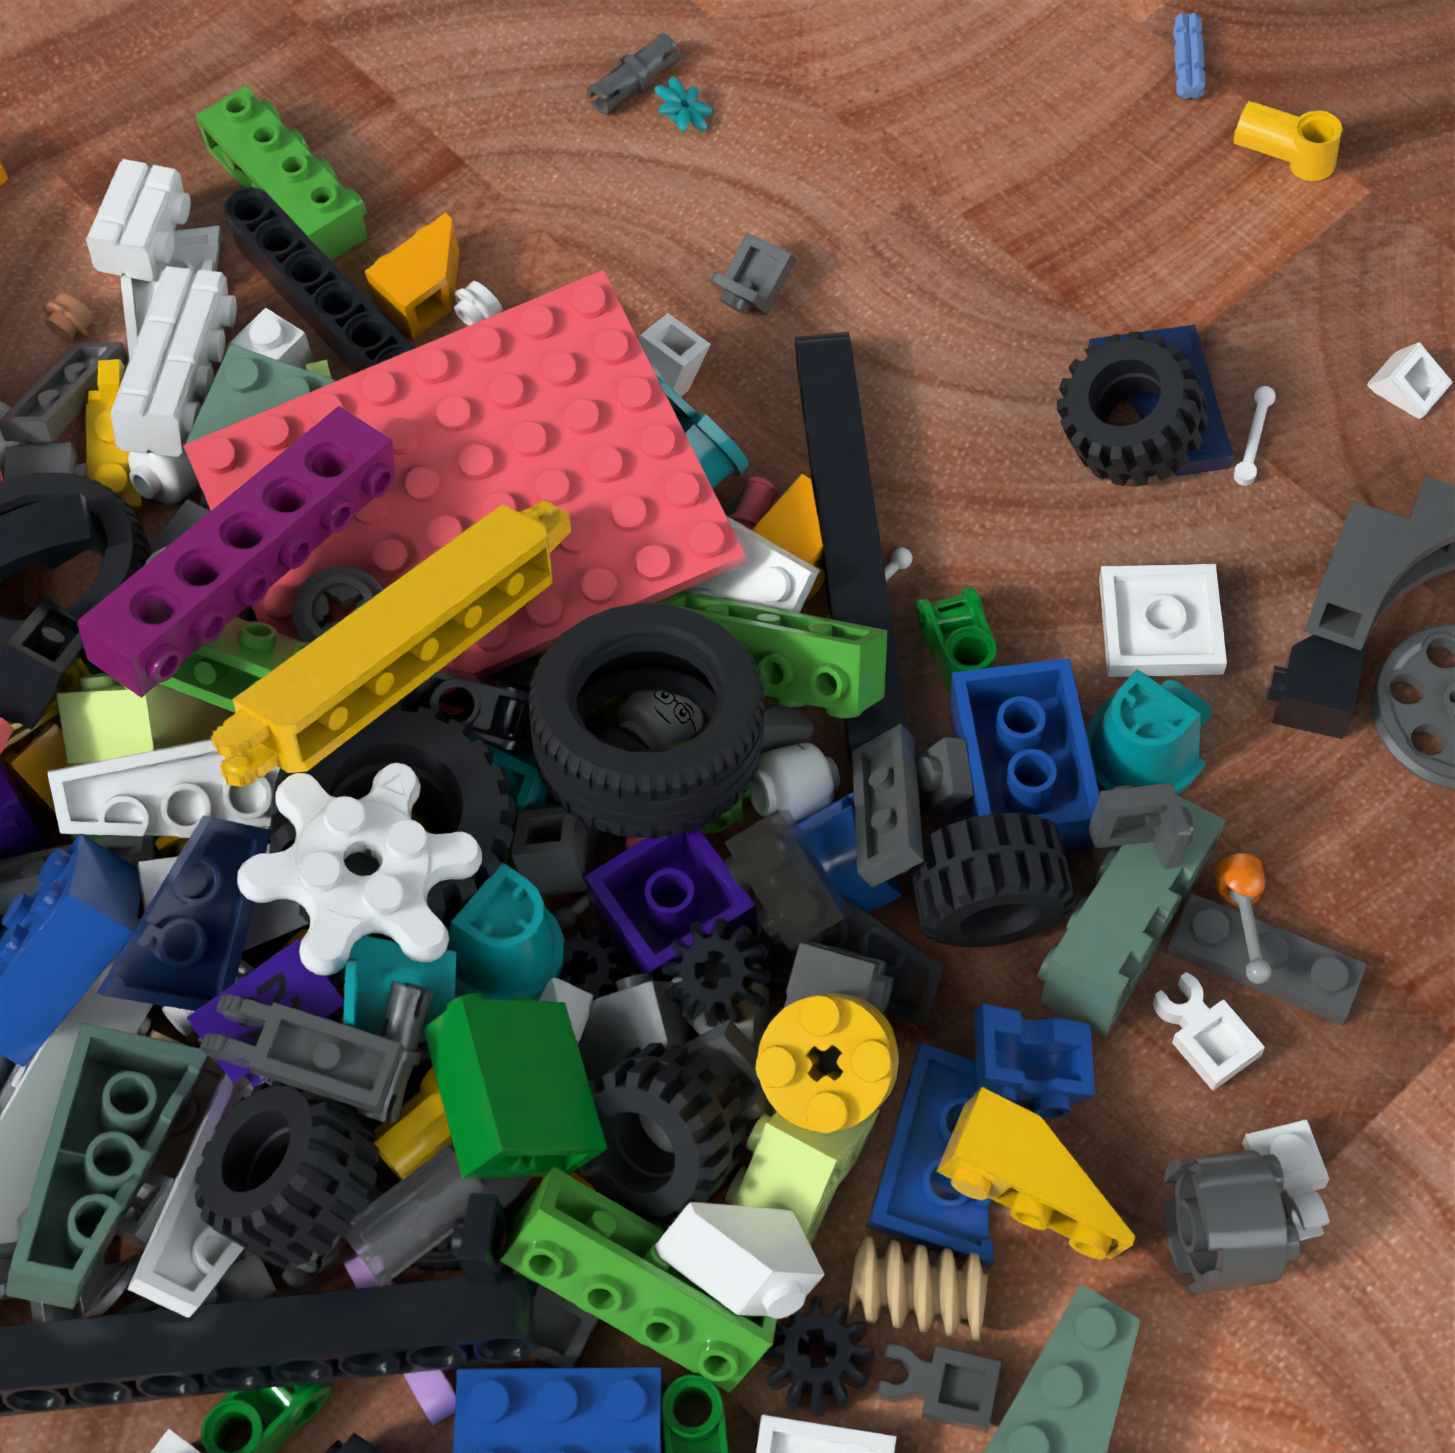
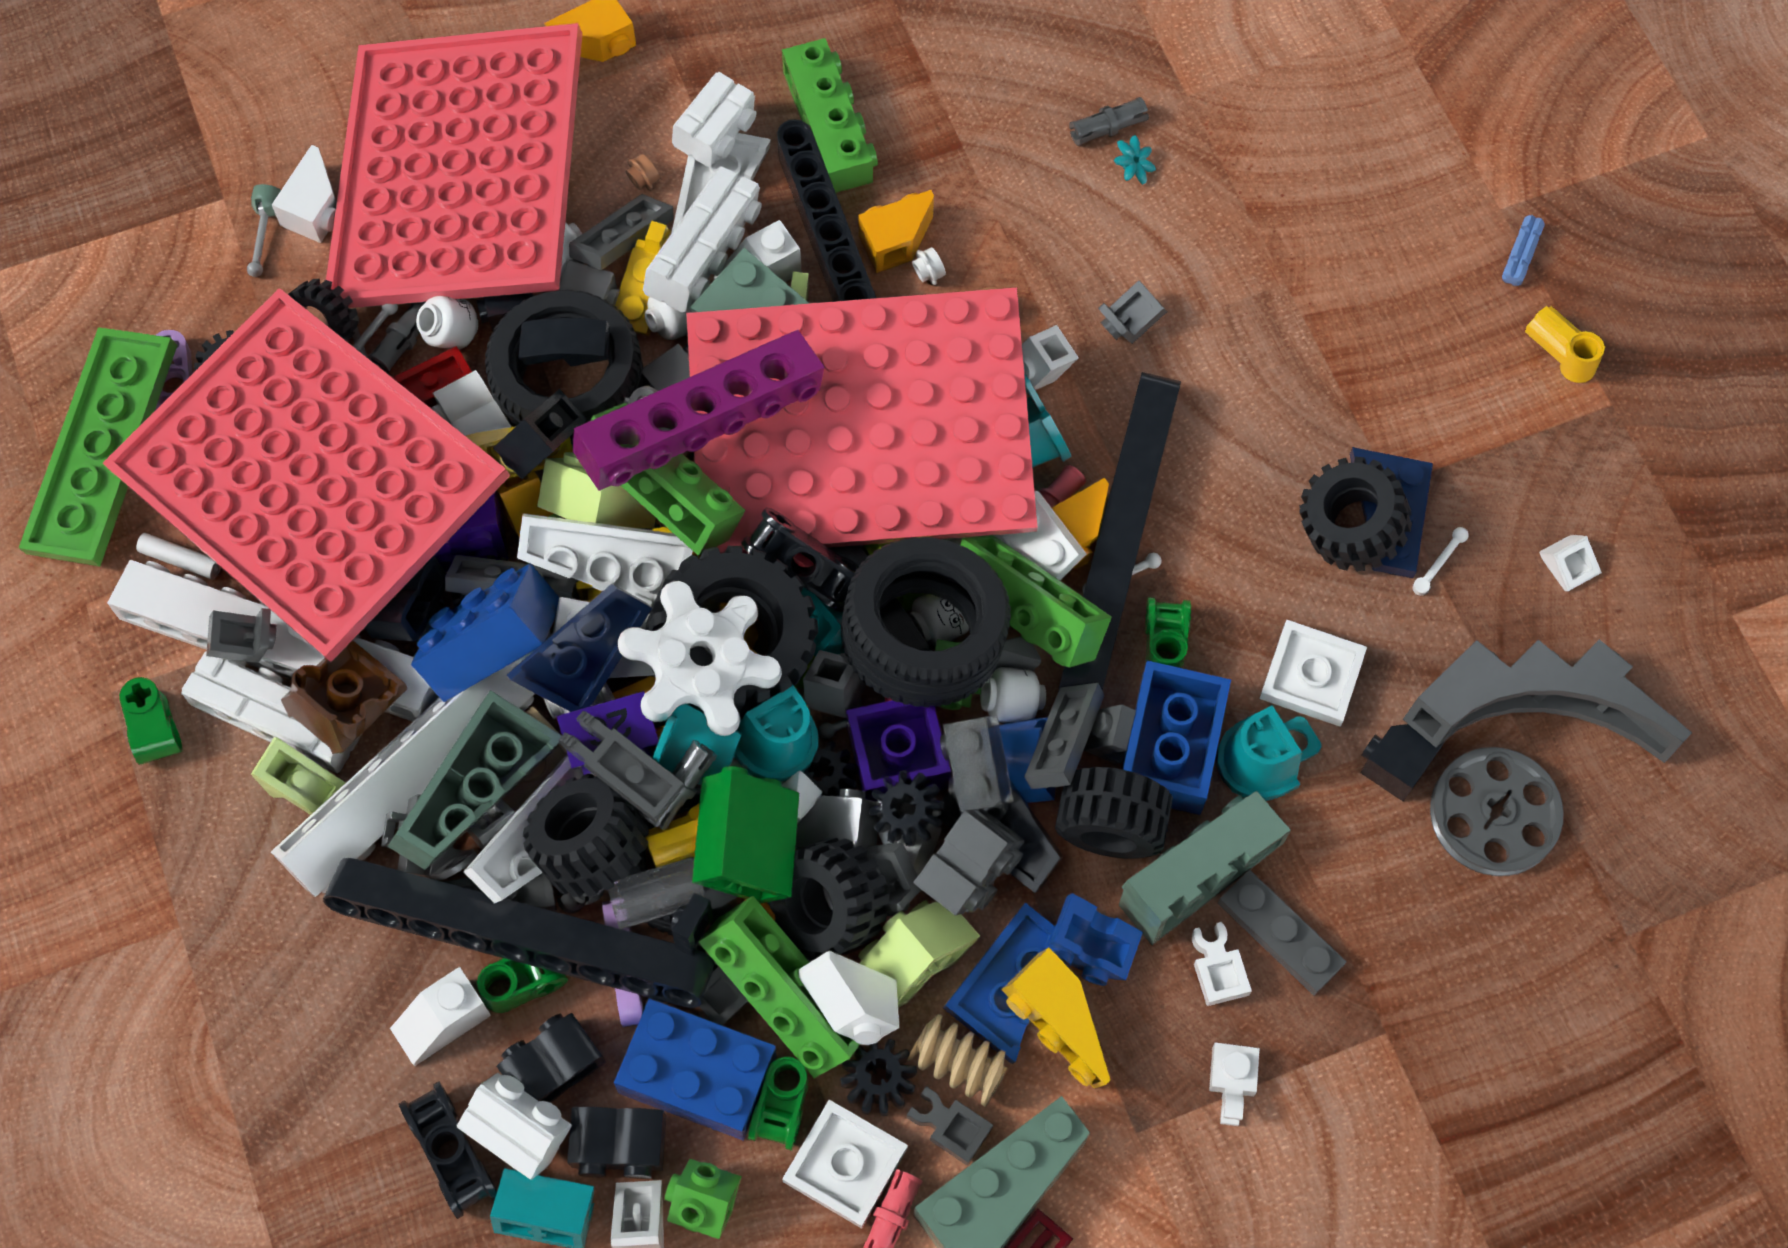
camera: 15 degrees right, 5 degrees up
yellow hinge [211,500,571,788] -> none
dark grey gear [292,566,383,642] -> none
yellow brick [756,993,898,1133] -> none
dark grey bracket [1088,783,1193,869] -> none
dark grey brick [1163,1150,1300,1294] -> none
hinge [1214,853,1271,984] -> none

